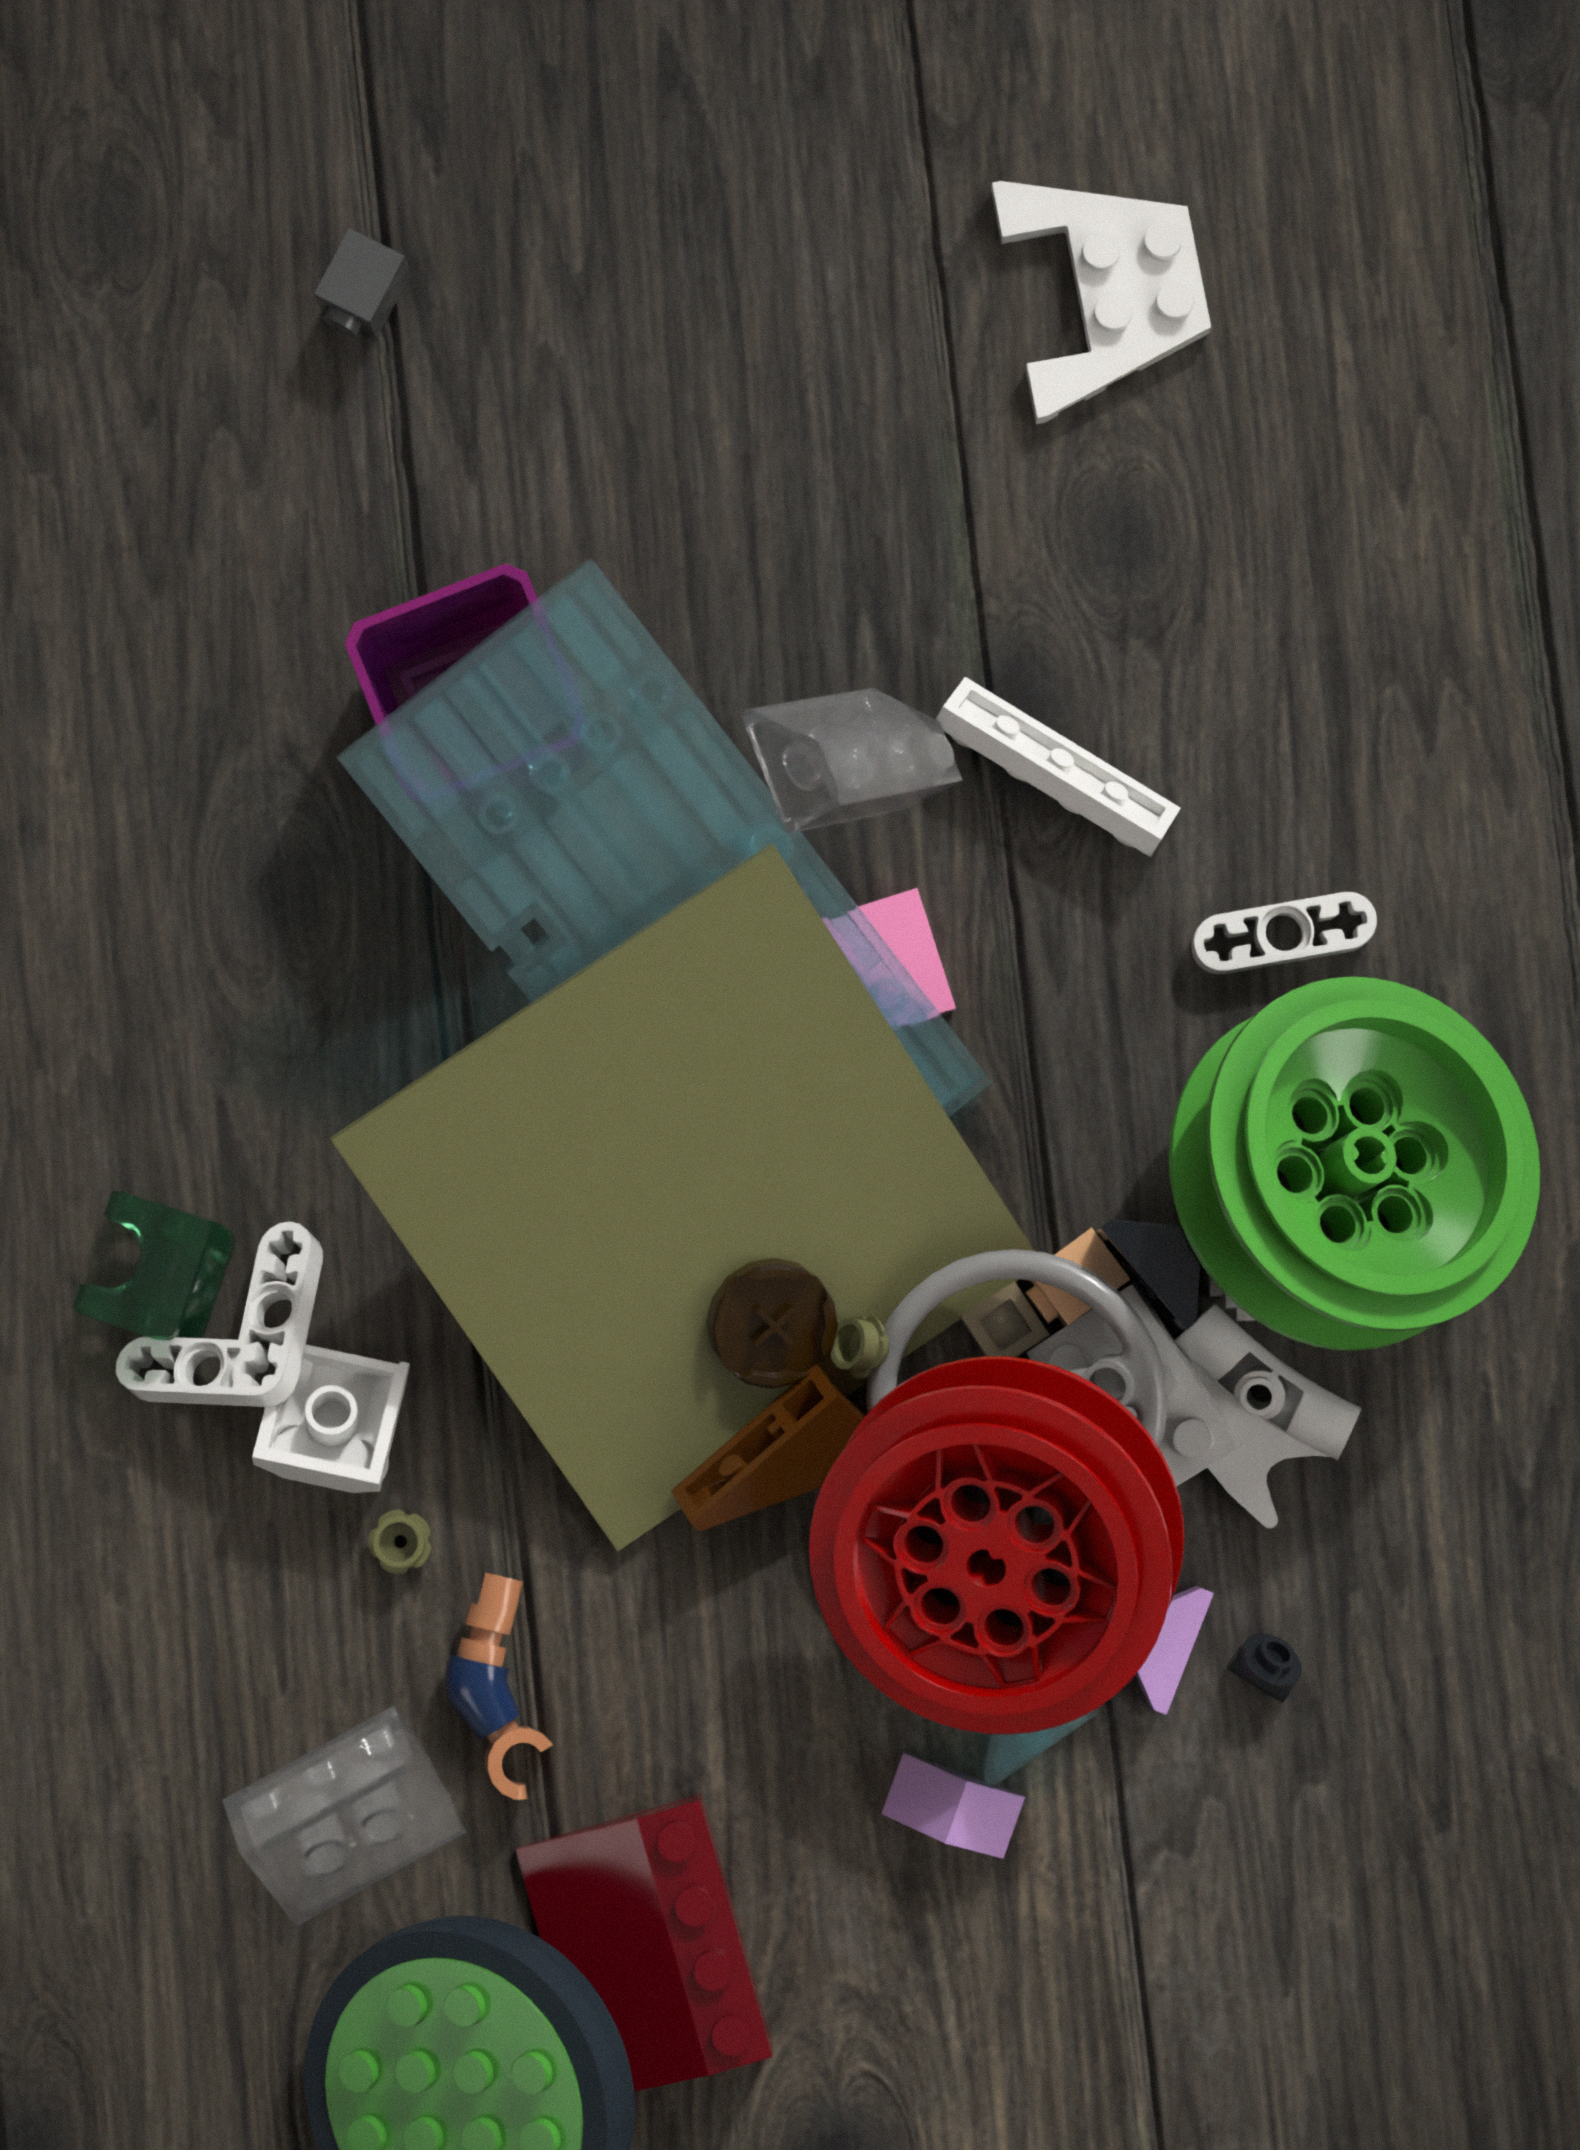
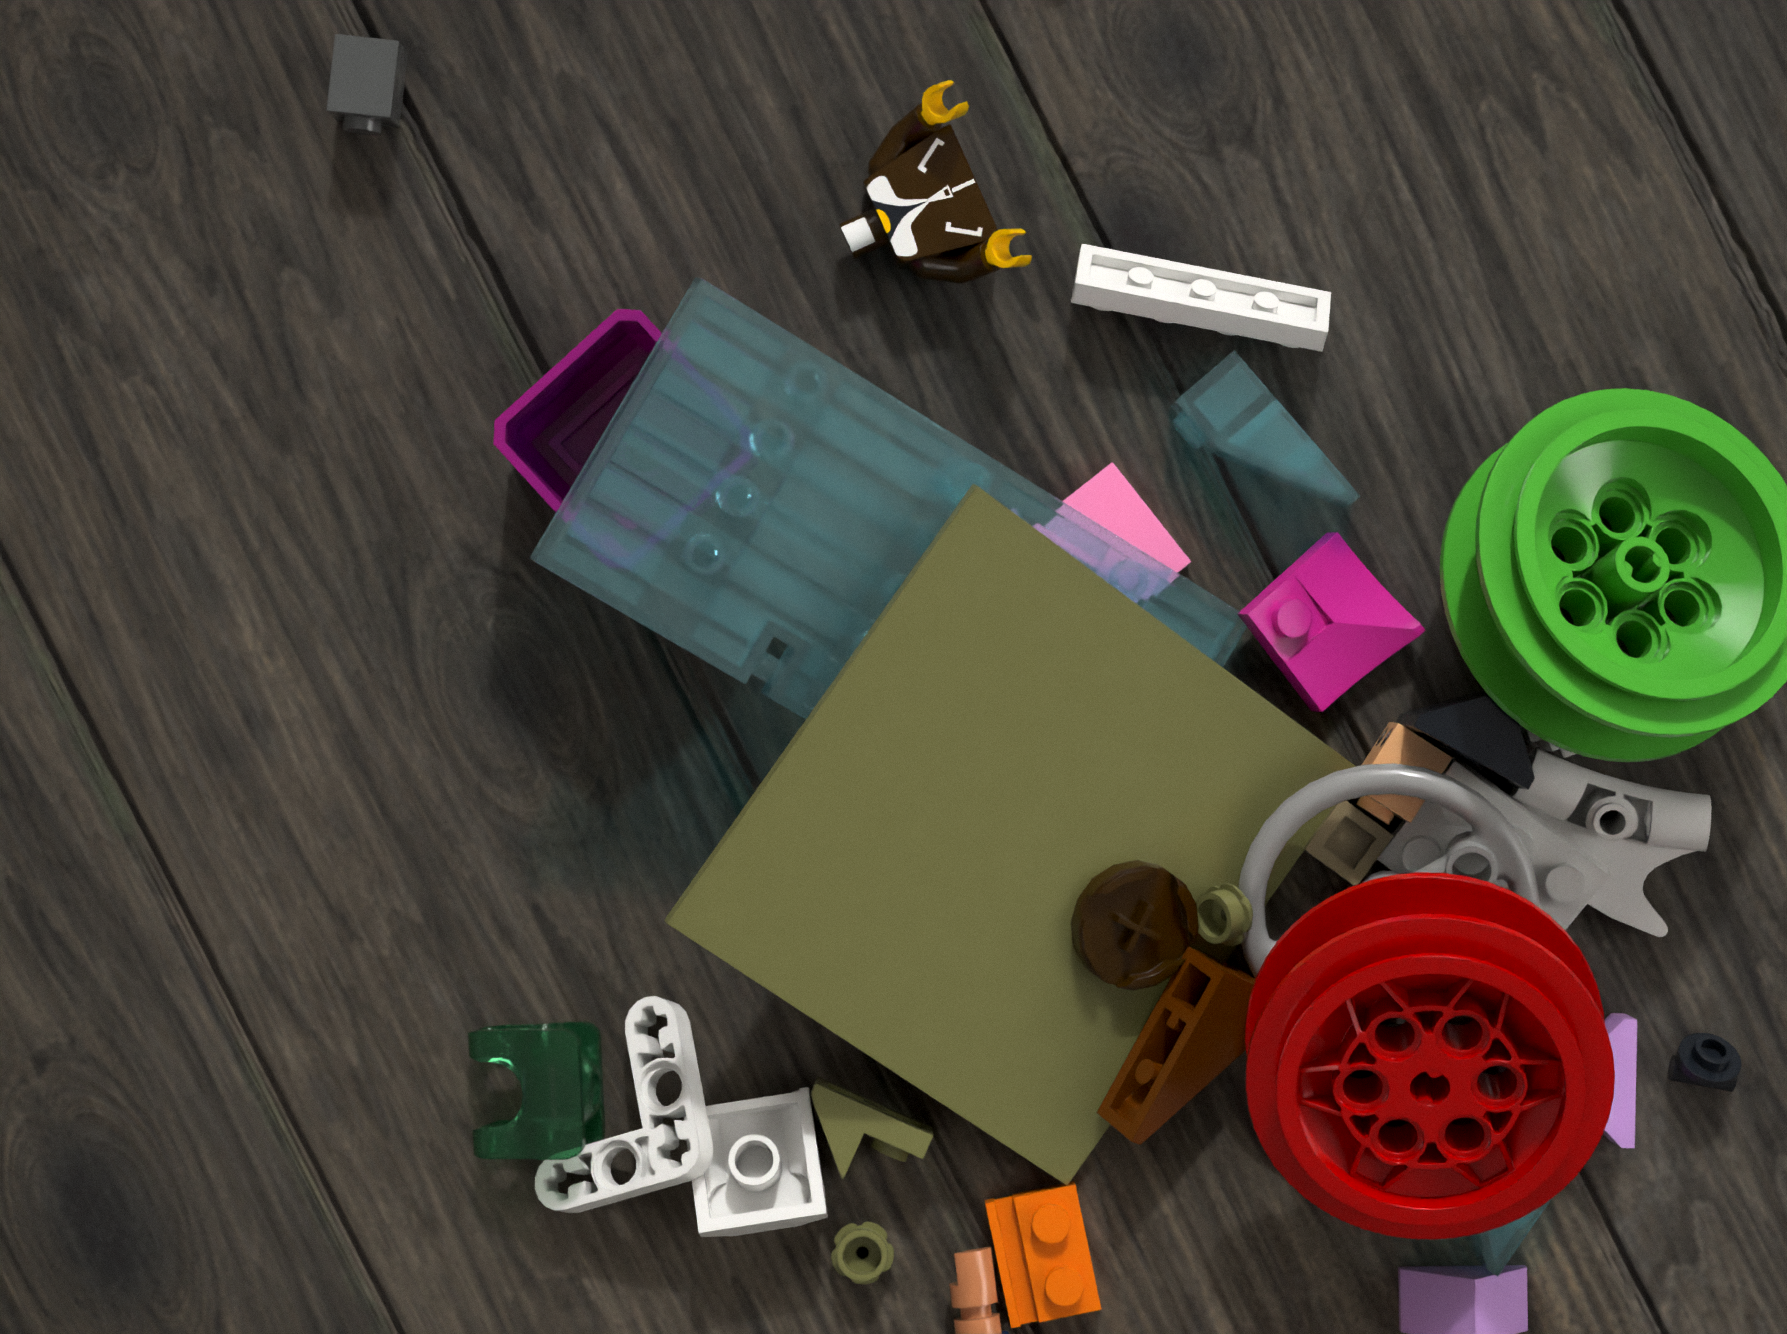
camera: 20 degrees left, 5 degrees up
clear slope [741,688,963,834] -> none
white beam [1191,892,1377,974] -> none
none -> olive slope [811,1076,933,1179]
none -> dark brown torso [839,80,1032,284]
none -> orange plate [985,1181,1102,1328]
none -> clear light blue slope [1171,350,1360,508]
none -> dark pink plate [1238,532,1426,712]

